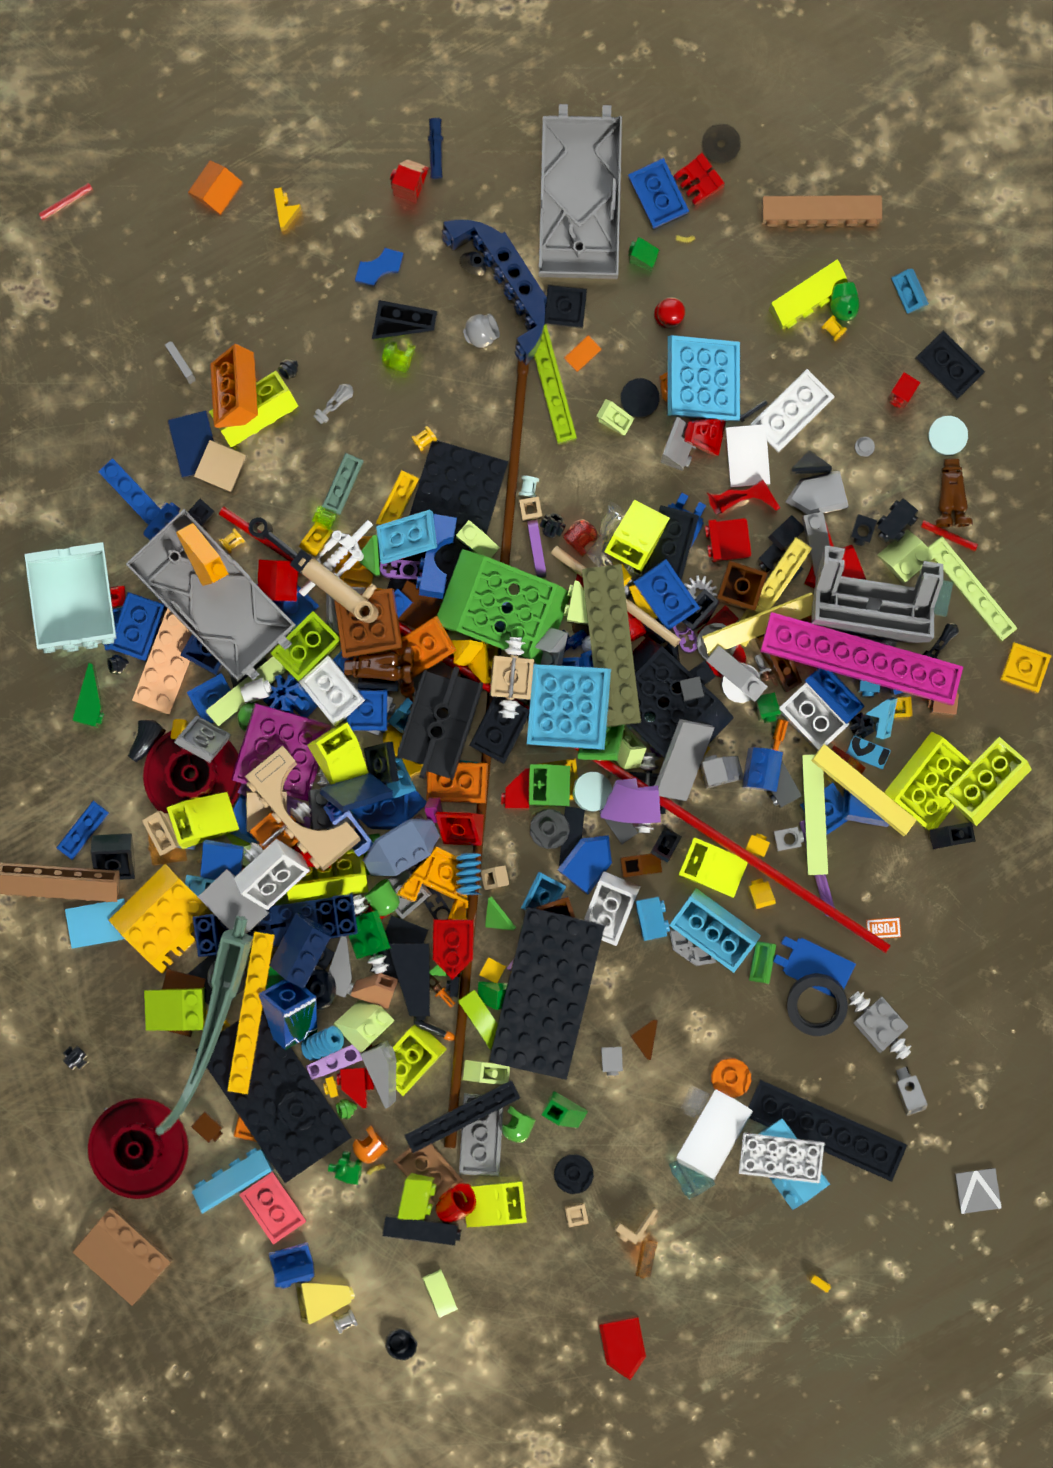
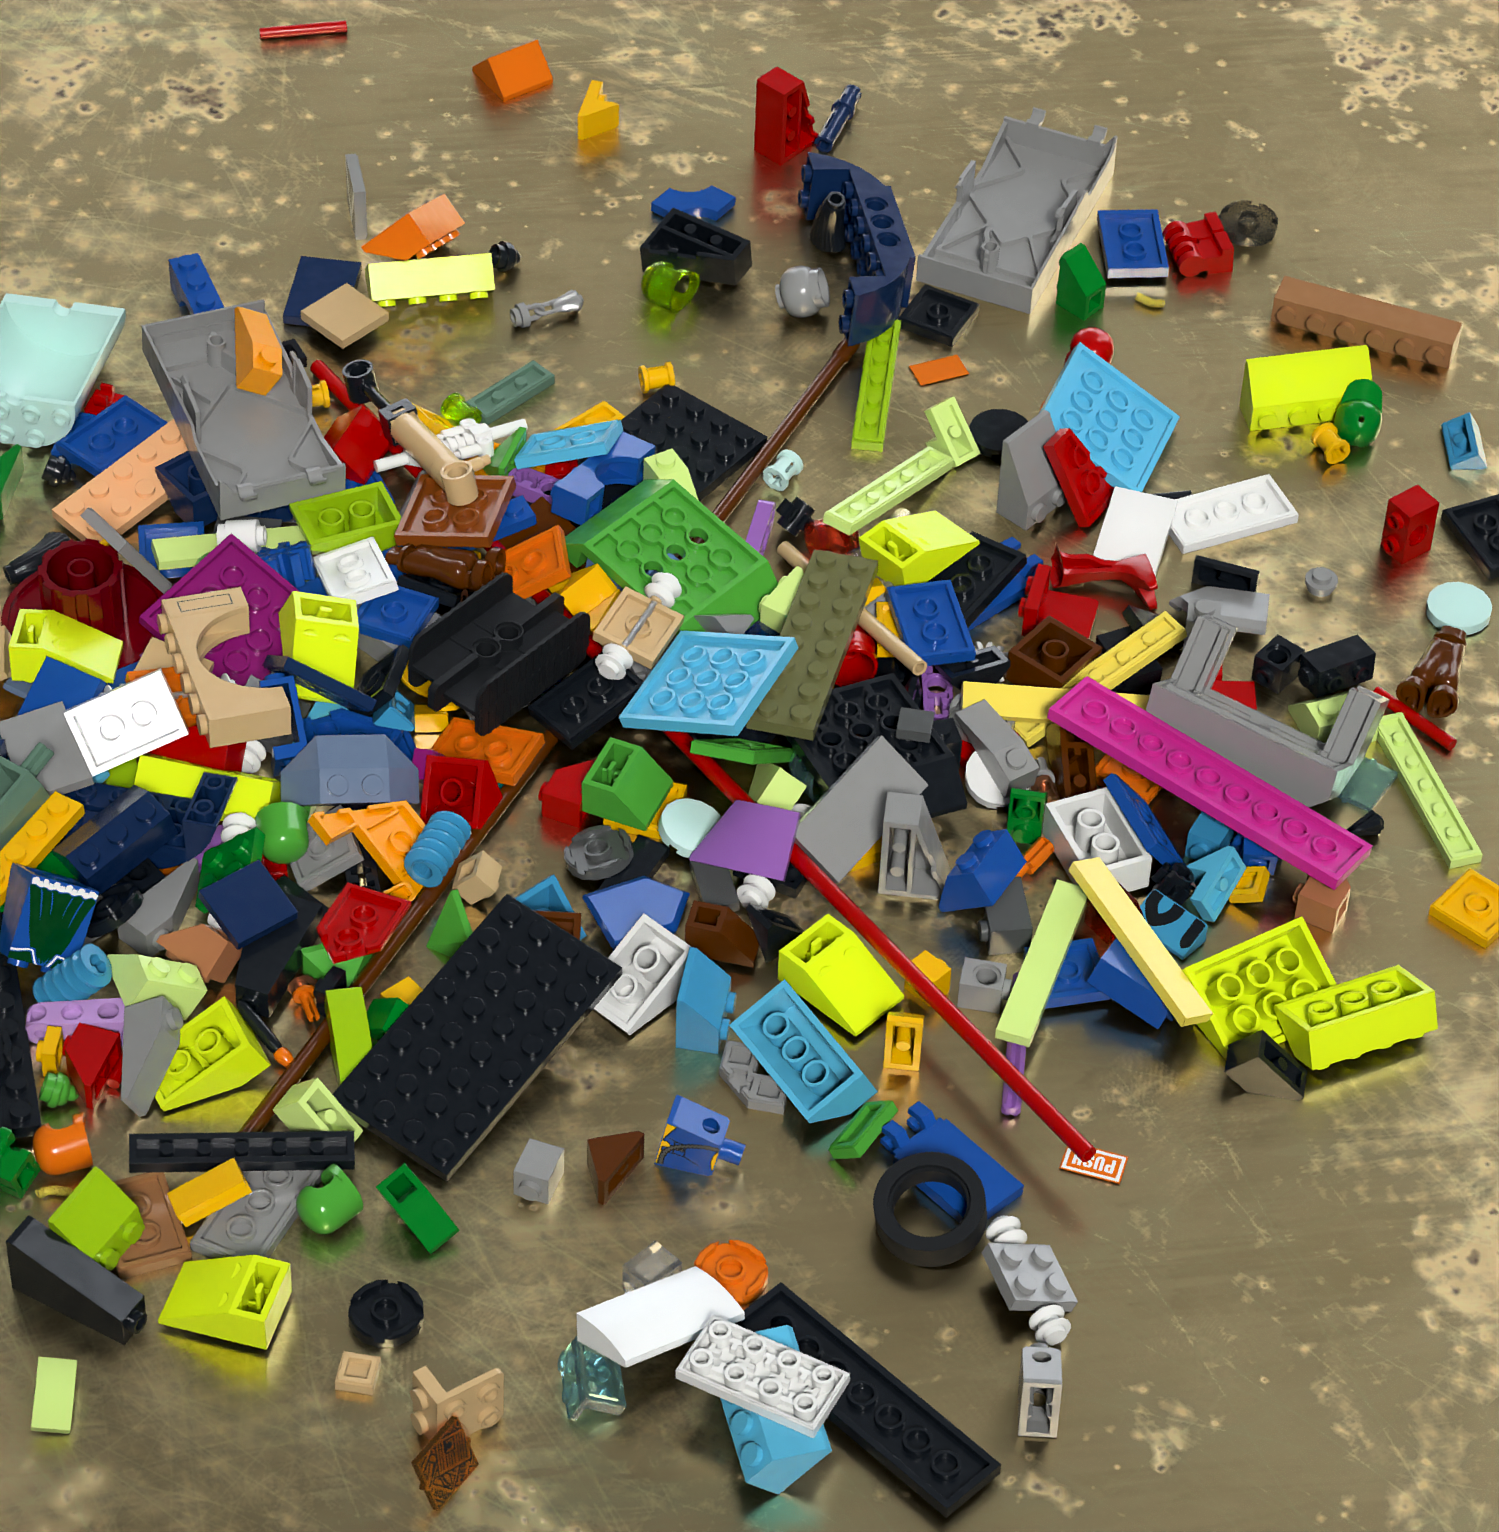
camera: 20 degrees right, 40 degrees down
red helmet [436,1183,476,1223] -> none
tan plate [519,497,542,521] -> none
none -> yellow panel [167,1158,252,1227]
none -> dark blue tile [198,860,298,950]
none -> blue torso [654,1095,746,1176]
none -> yellowish green tile [823,446,954,536]

